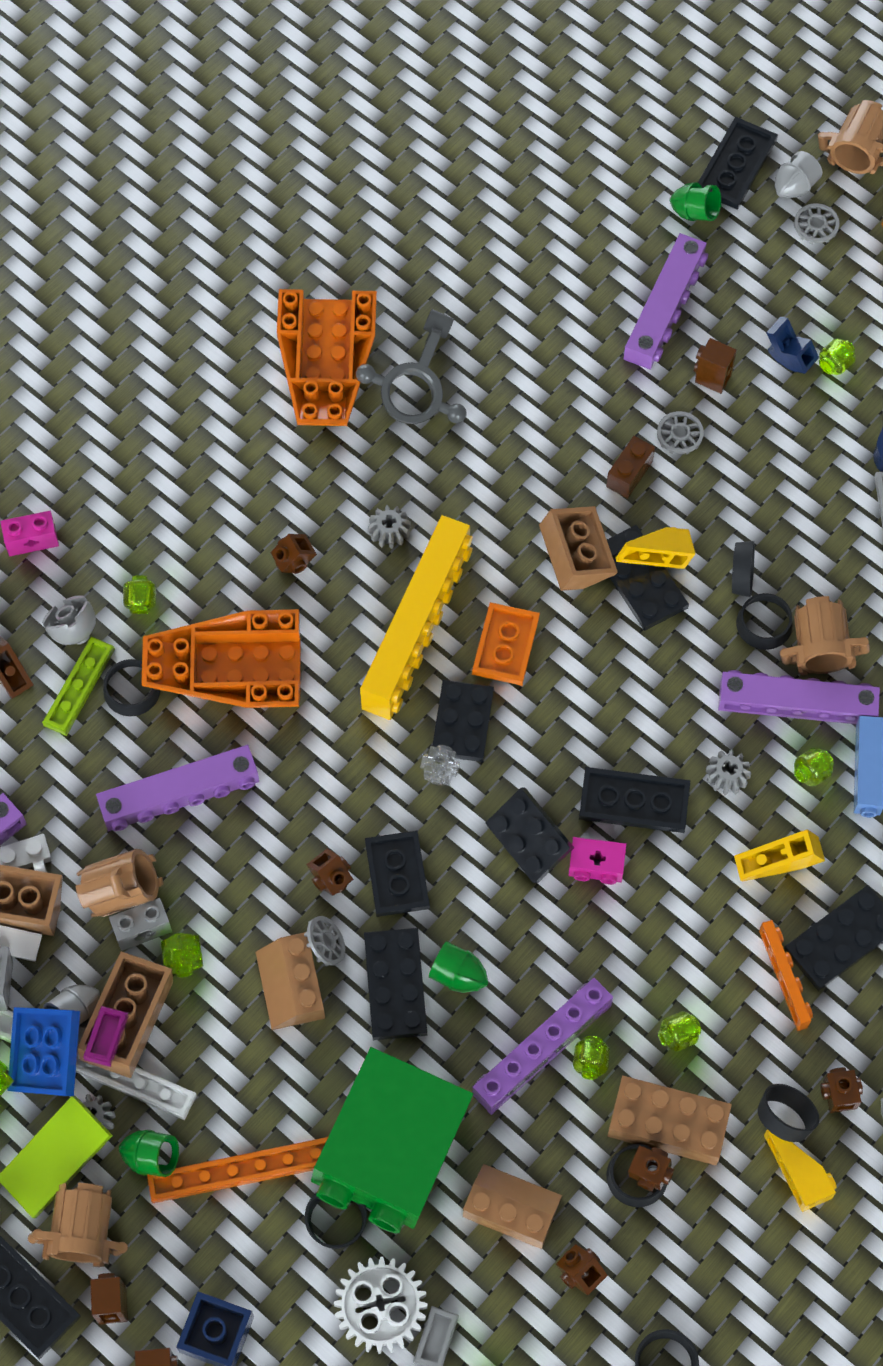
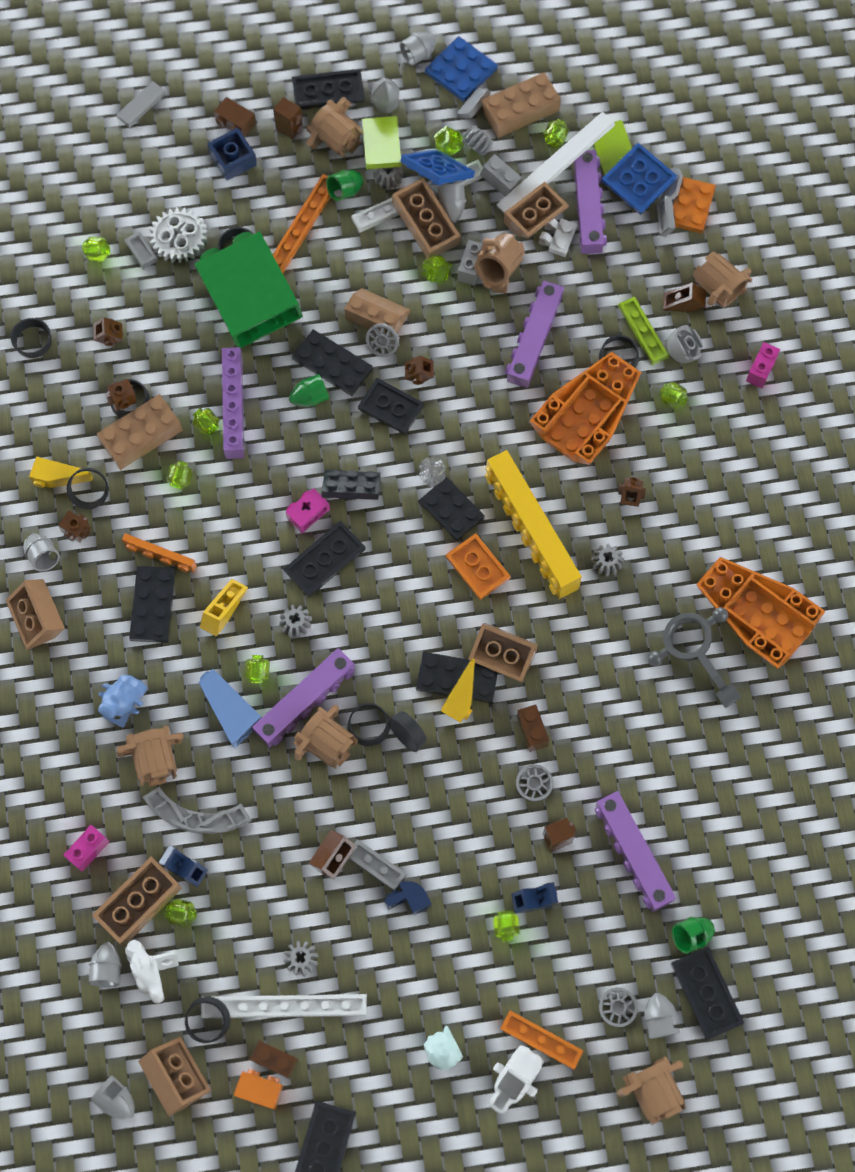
camera: 130 degrees right, 5 degrees up
magenta tile [83,1006,128,1067] -> none
medium nougat slope [463,1164,562,1249] -> none

